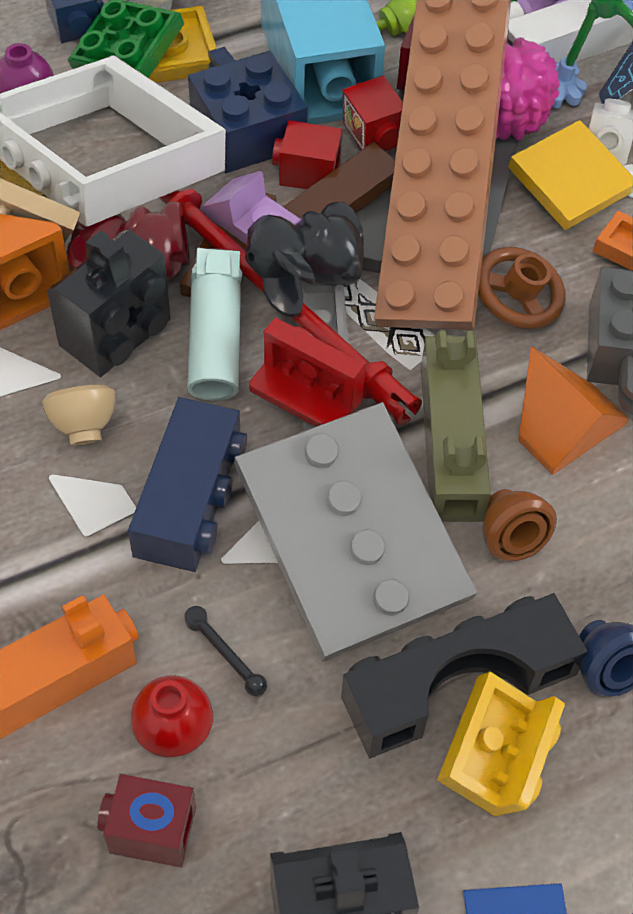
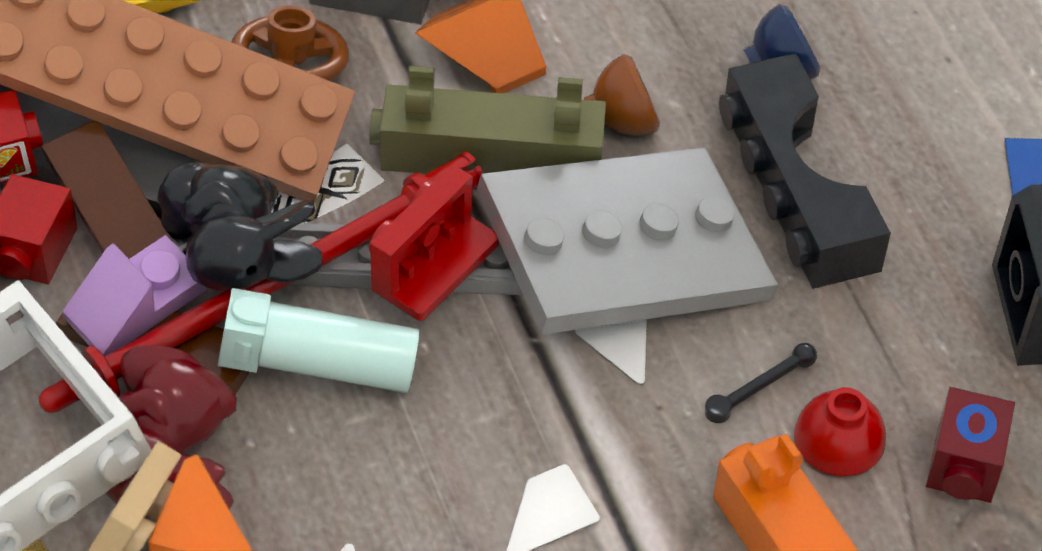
camera: 85 degrees left, 5 degrees down
tan brick [42,385,116,446] -> none
black hinge [47,230,171,378] -> none
dark blue brick [128,397,247,572] -> none
yellow bracket [437,672,565,816] -> none

